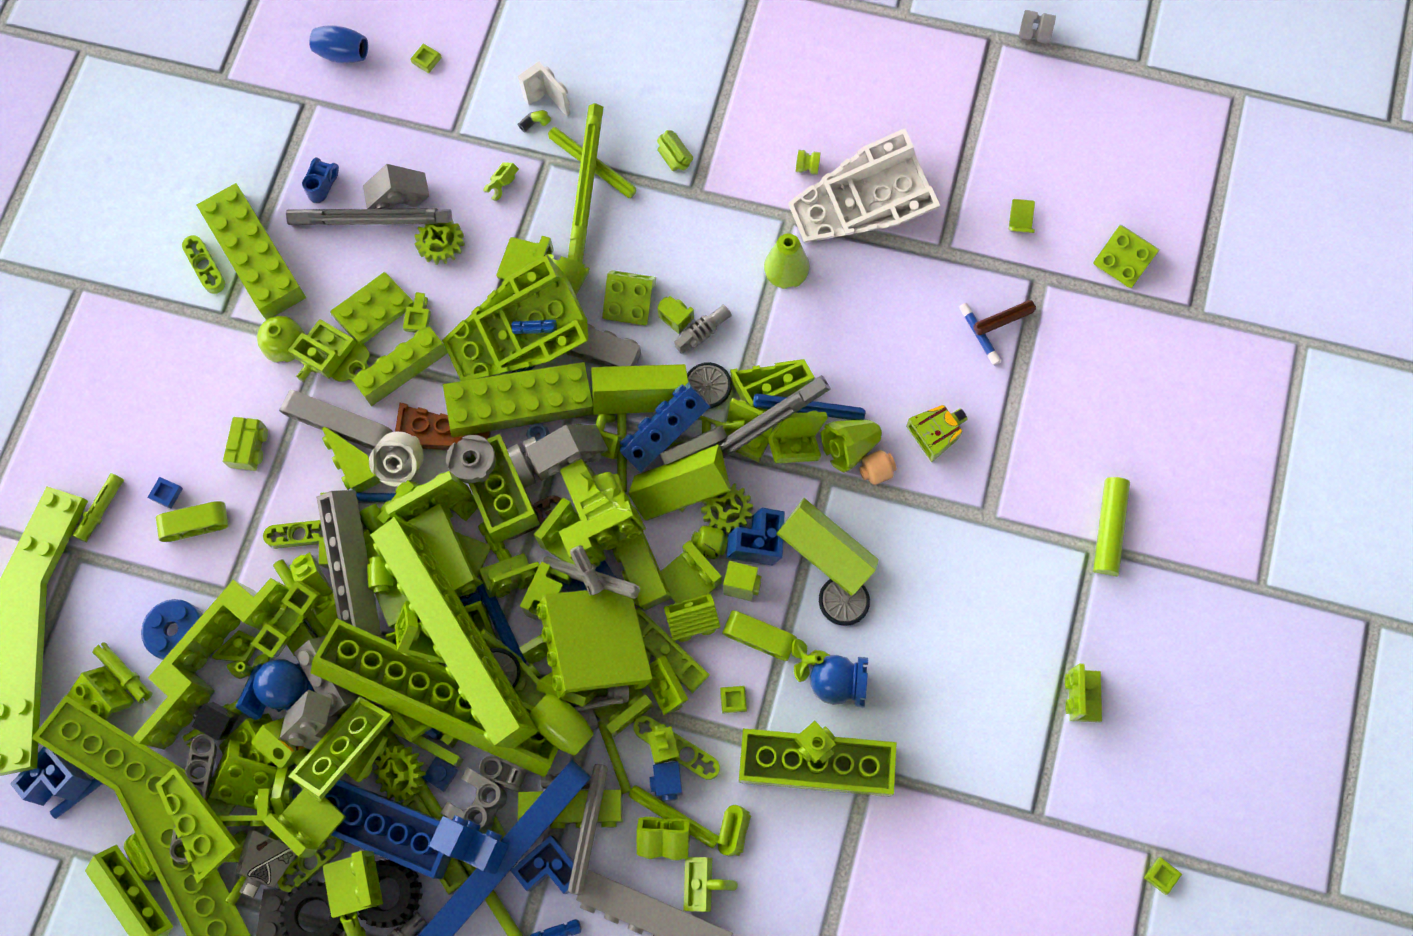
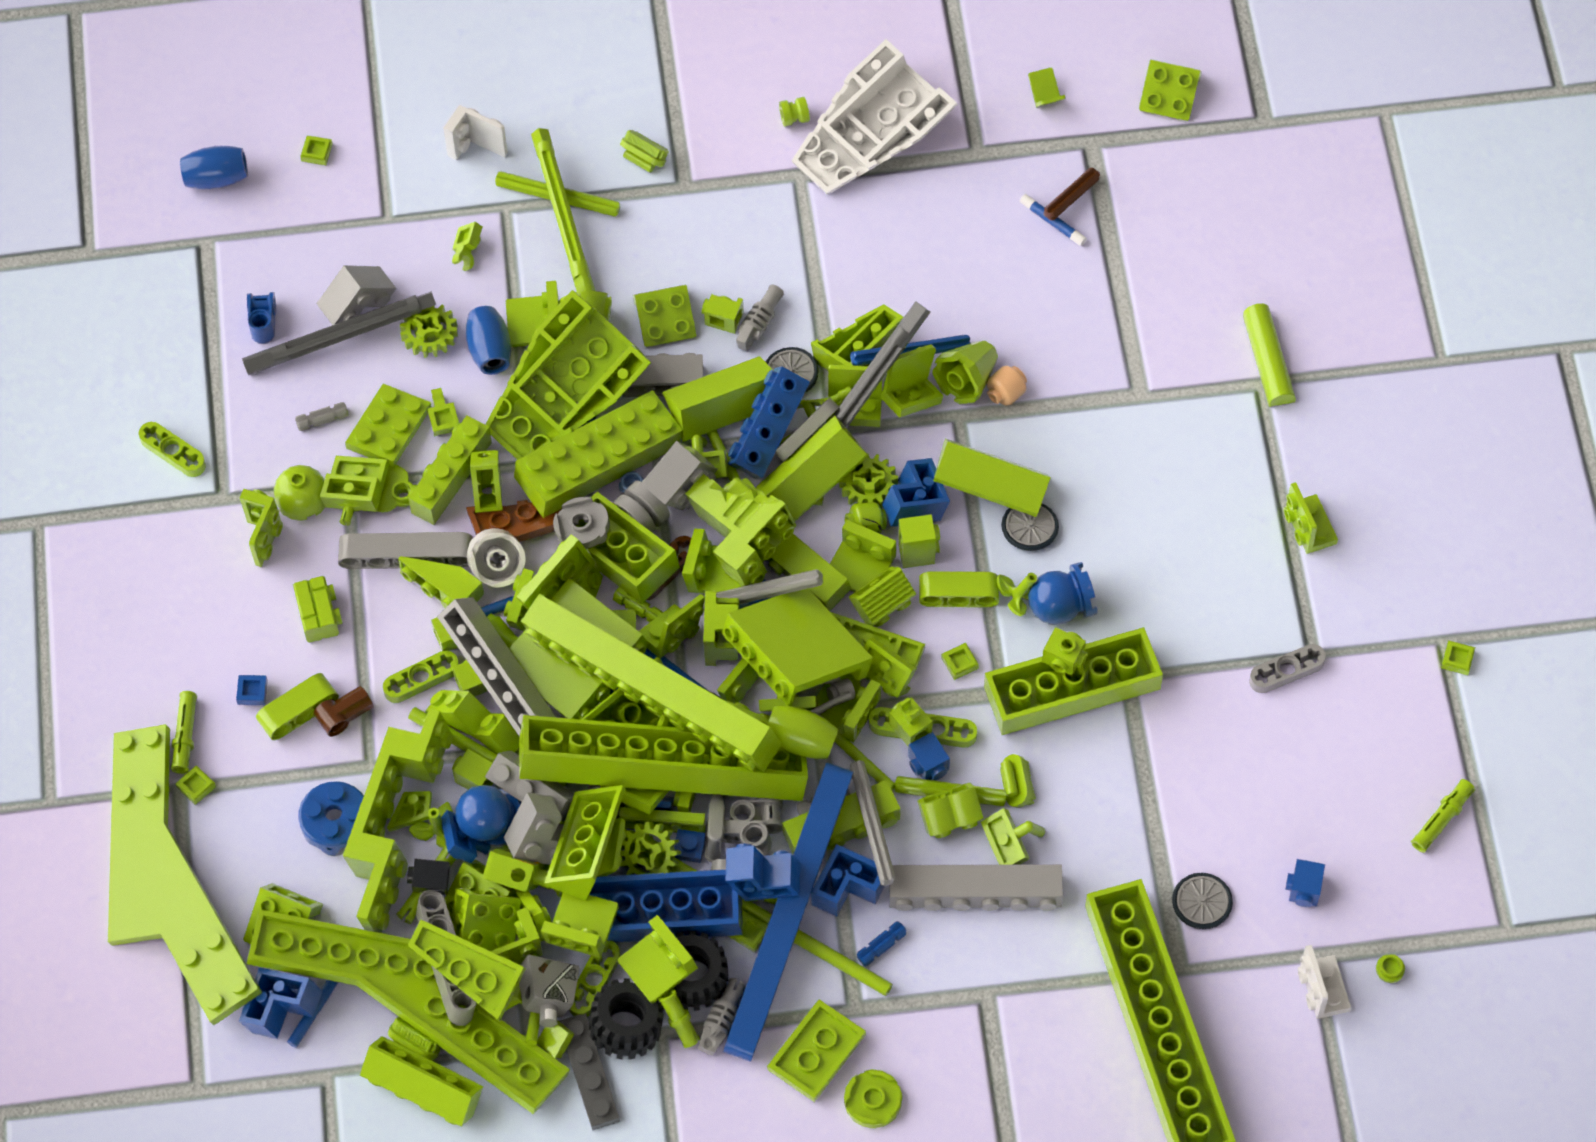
camera: 25 degrees left, 10 degrees down
lime pin [92,642,152,704] -> none
lime brick [196,183,306,320] -> none
lime arch [251,581,322,658] -> none
lime brick [367,556,394,594] -> none
lime bracket [395,601,446,664] -> none
blue axle [511,320,557,334] -> none
arm [517,110,551,132] -> none
light grey axle [570,545,604,595] -> none
lime cone [764,233,809,289] -> none
lime torso [906,405,968,462] -> none
none -> lime tile [175,765,216,805]
none -> lime bracket [239,488,283,567]
none -> light grey axle [295,402,348,431]
none -> reddish brown piece [313,686,374,737]
none -> blue piece [466,306,511,375]
none -> lime torso [470,450,503,513]
none -> lime tile [537,1020,574,1059]
none -> light grey piece [705,794,725,862]
none -> light grey beam [1249,644,1326,693]

